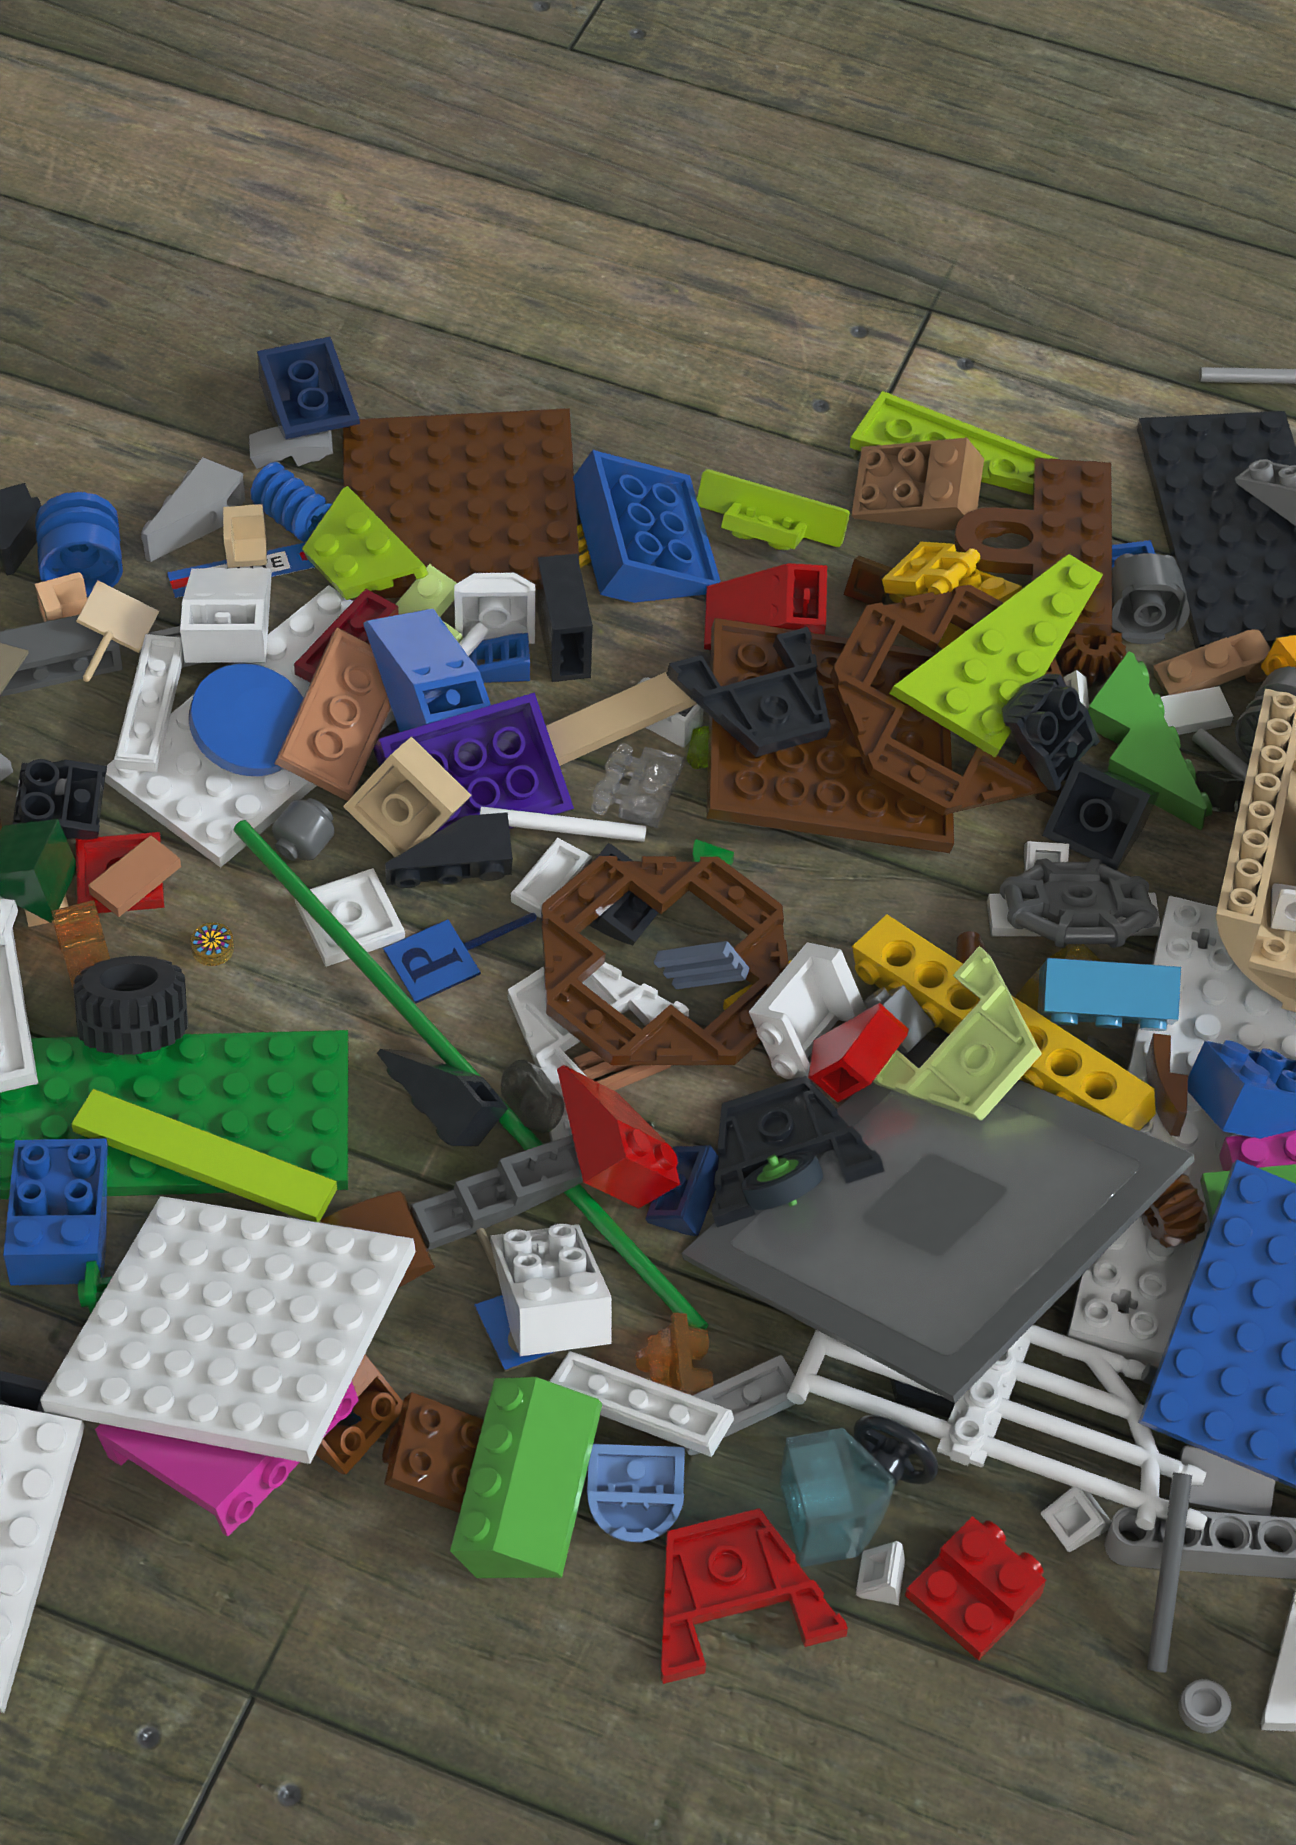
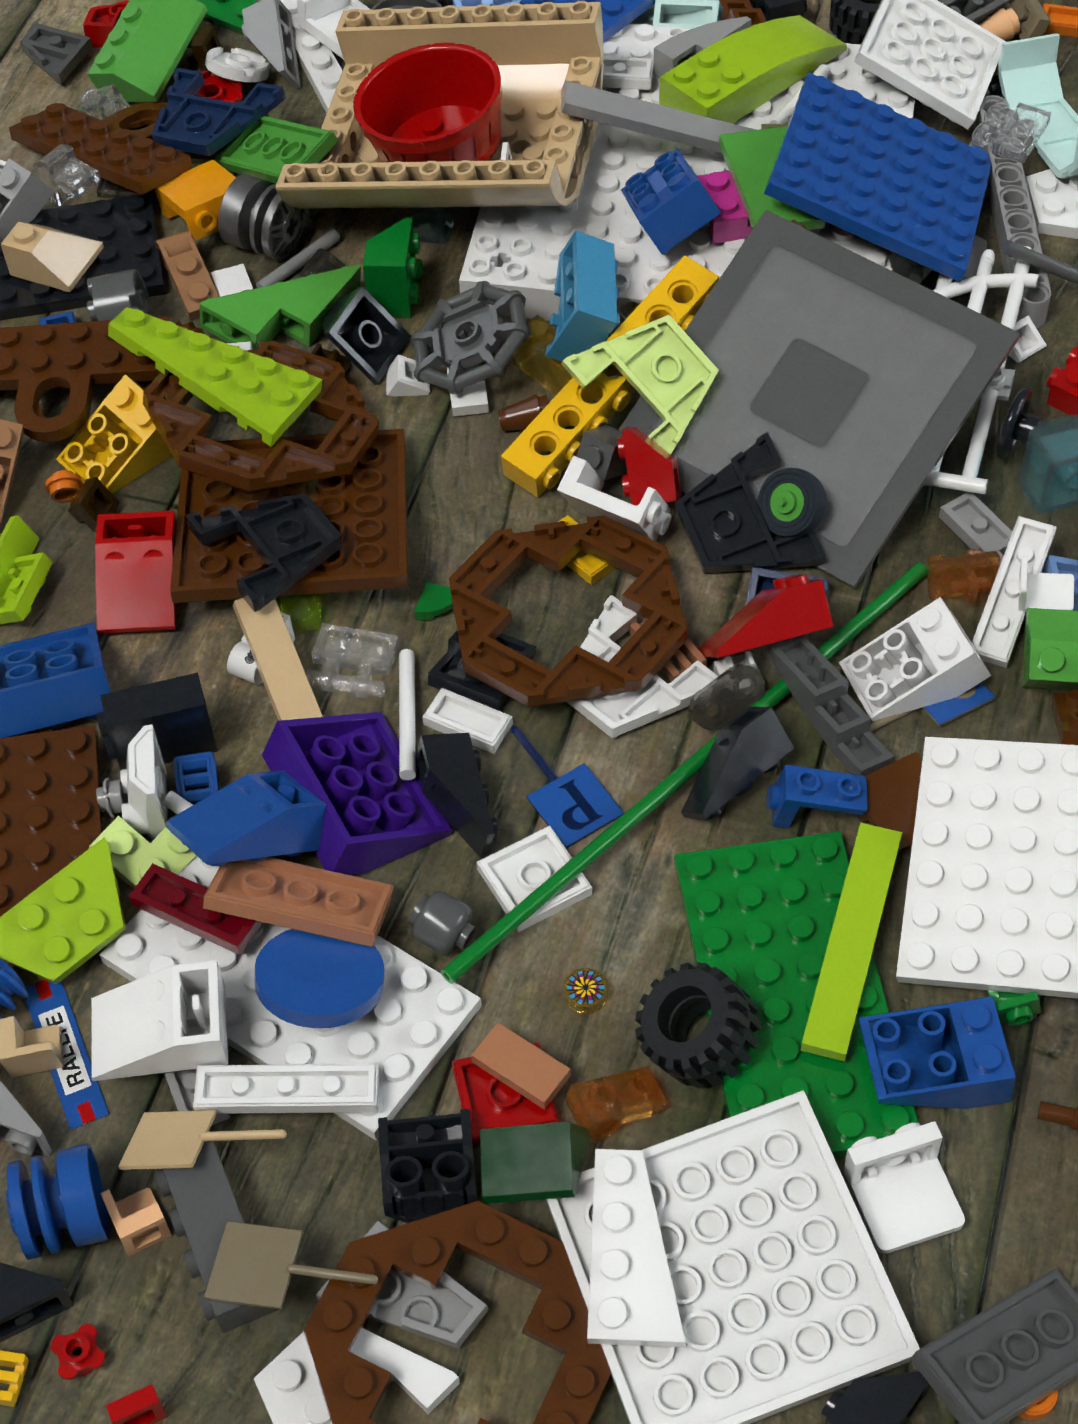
camera: 90 degrees left, 0 degrees up
tan slope [343,737,472,857] -> none
sand blue tile [654,941,750,989] -> none
yellow plate [882,542,980,597] -> none
black slope [1002,674,1100,791] -> none
reddish brown slope [1146,1033,1188,1137] -> none
none -> tan slope [1,222,104,292]
none -> orange plate [45,470,83,502]
none -> green slope [363,217,423,319]
none -> blue bracket [766,764,868,829]
none -> white bracket [1018,556,1074,611]

